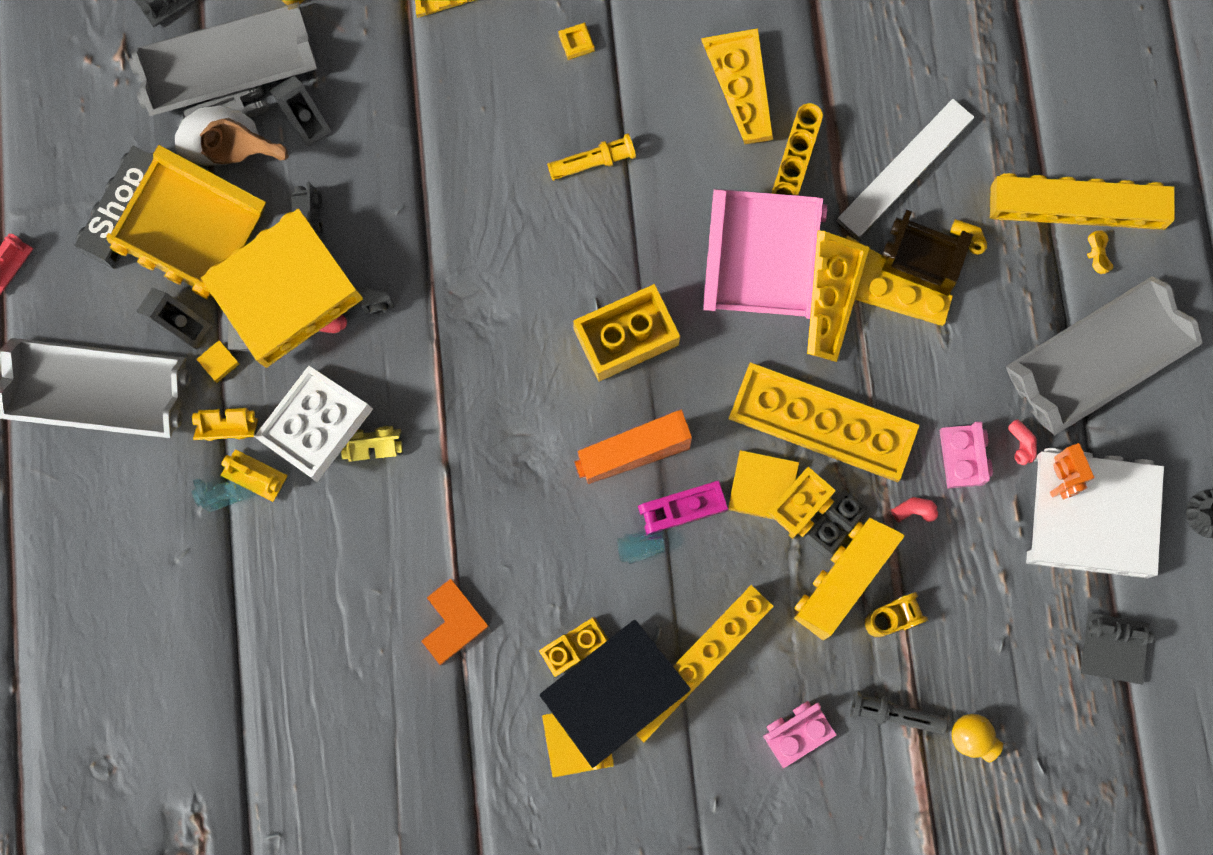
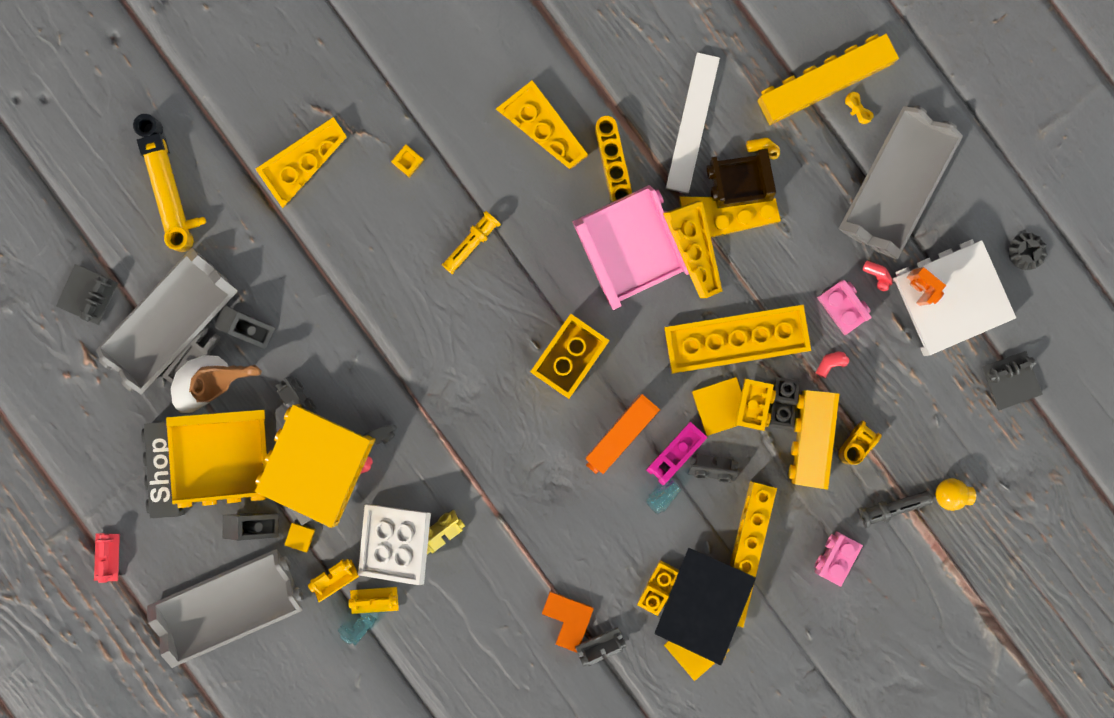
camera: 35 degrees left, 10 degrees up
none -> dark grey hinge [575,627,627,666]
none -> dark grey hinge [688,454,739,483]

